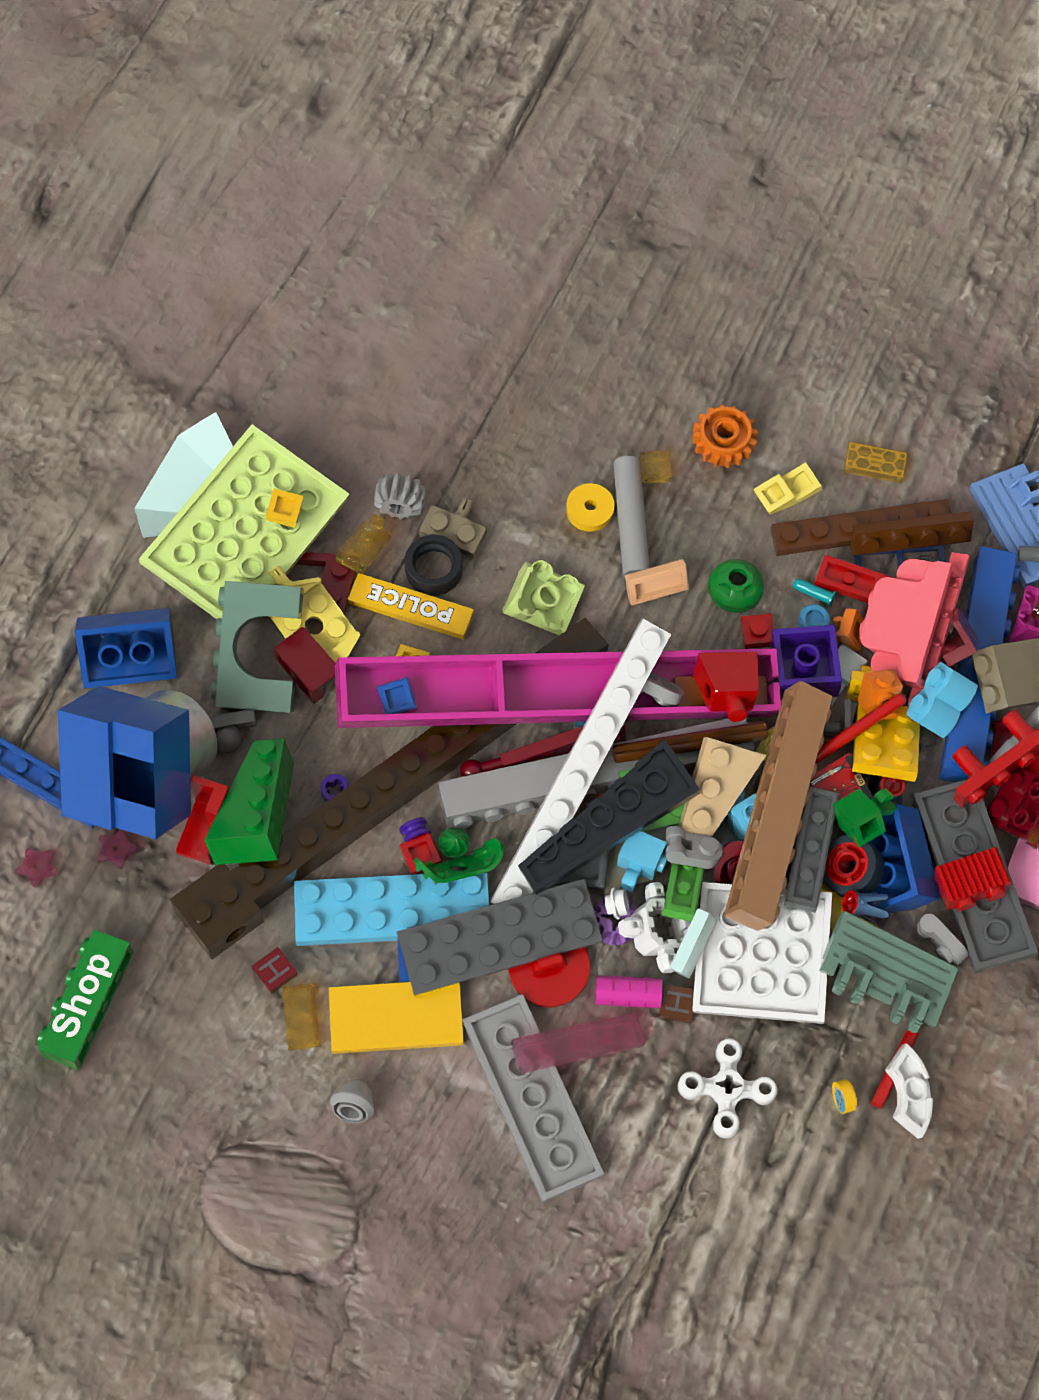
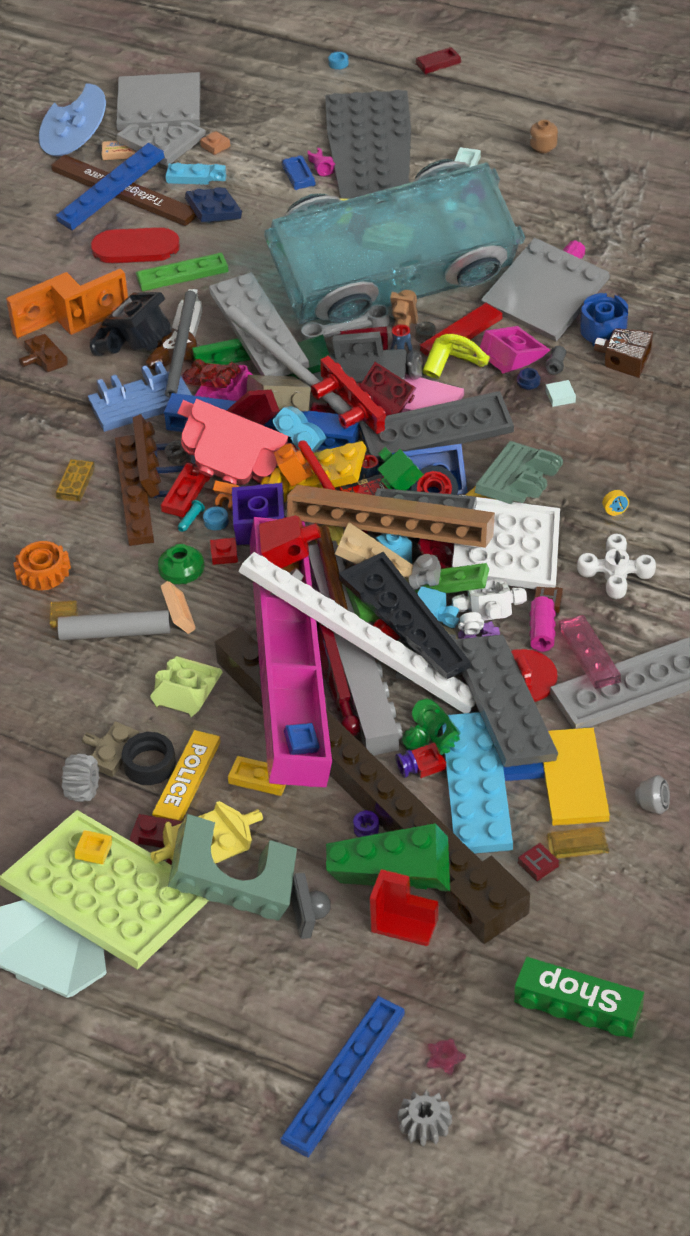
camera: 85 degrees left, 20 degrees down
blue piece [58,686,217,839] -> none
blue slope [75,608,177,688] -> none
clear pink plate [97,829,138,869] -> none
dark red panel [274,627,336,704] -> none
clear yellow plate [335,514,392,574] -> none
yellow piece [566,483,615,532] -> none
light aqua tile [670,908,717,979] -> none
light yellow slope [753,462,822,515] -> none
flat silver piece [842,890,889,926] -> none
red piece [870,1029,919,1109] -> none
white tile [885,1043,933,1138] -> none
light grey plate [915,914,968,965] -> none
red brick [934,847,1011,912] -> none

